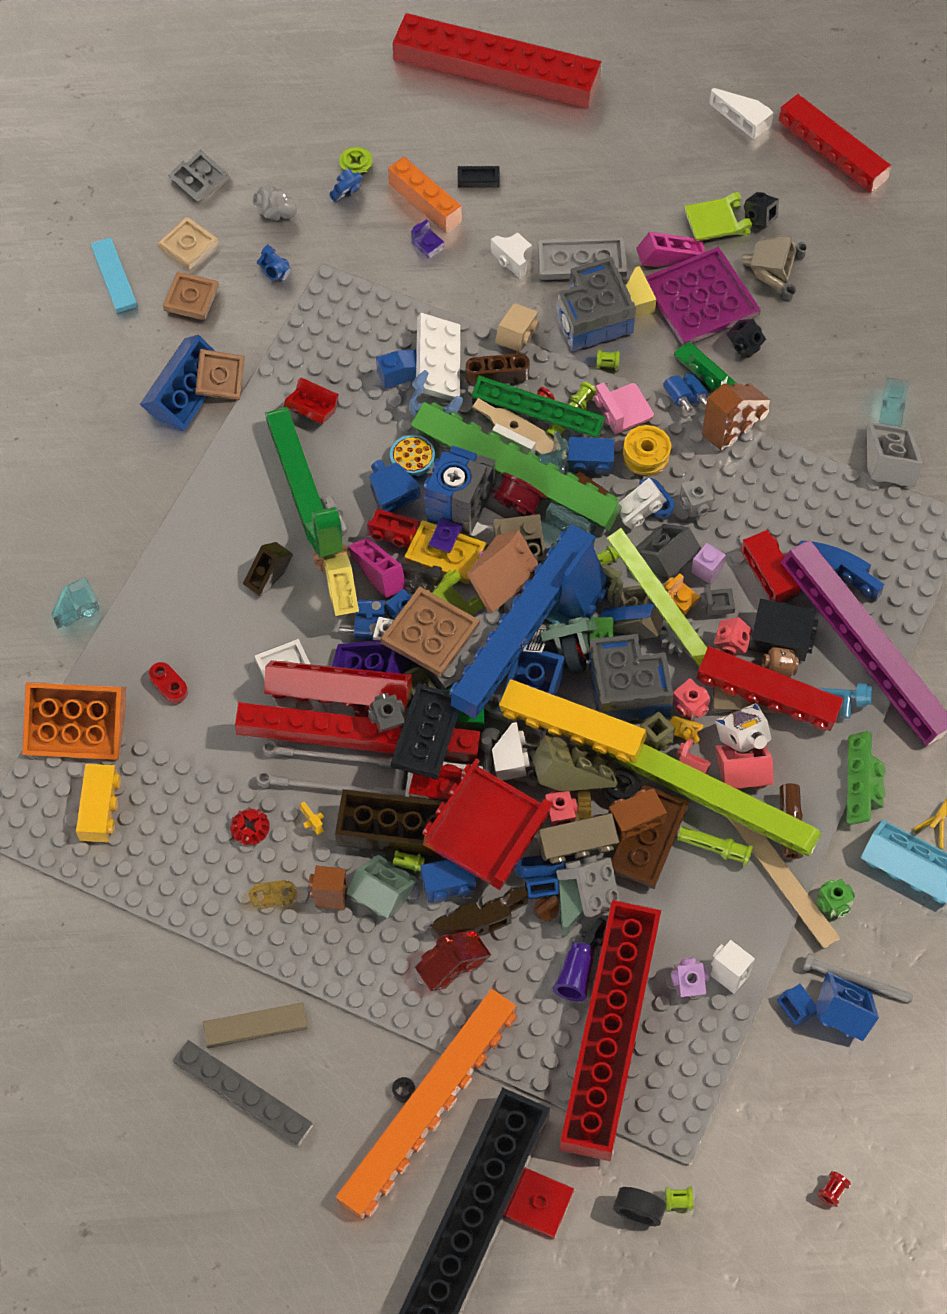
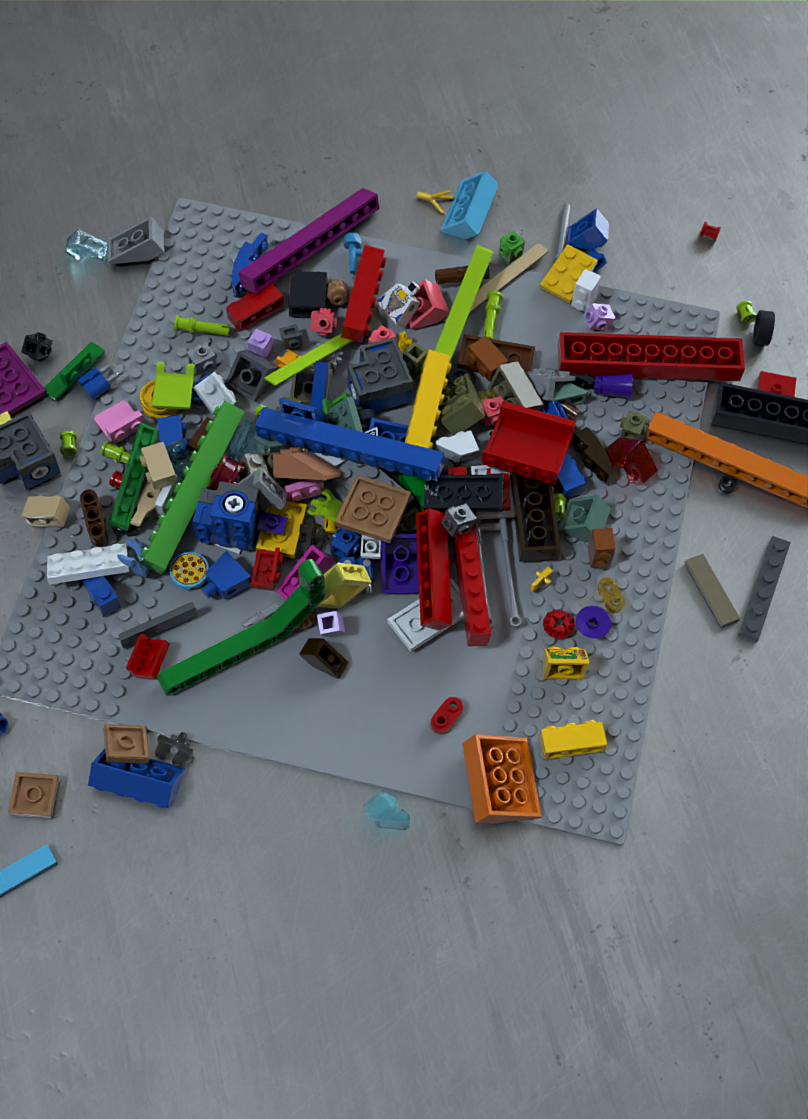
camera: 105 degrees left, 0 degrees up
coral bracket [676,738,712,774] -> none
dark orange brick [702,383,770,451] -> none
bright green bracket [847,731,886,825] -> none
none -> dark grey tile [118,602,197,649]
none -> tan brick [139,442,177,490]
none -> lime flag [152,362,195,410]
none -> clear smoke hips [155,732,194,769]
none -> lime pin [174,315,230,336]
none -> light grey bracket [237,467,287,511]
none -> lavender brick [317,611,345,637]
none -> yellow plate [540,244,598,304]
none -> yellow slope [543,647,589,679]
none -> dark purple piece [576,606,611,638]
none -> olive brick [620,411,648,444]

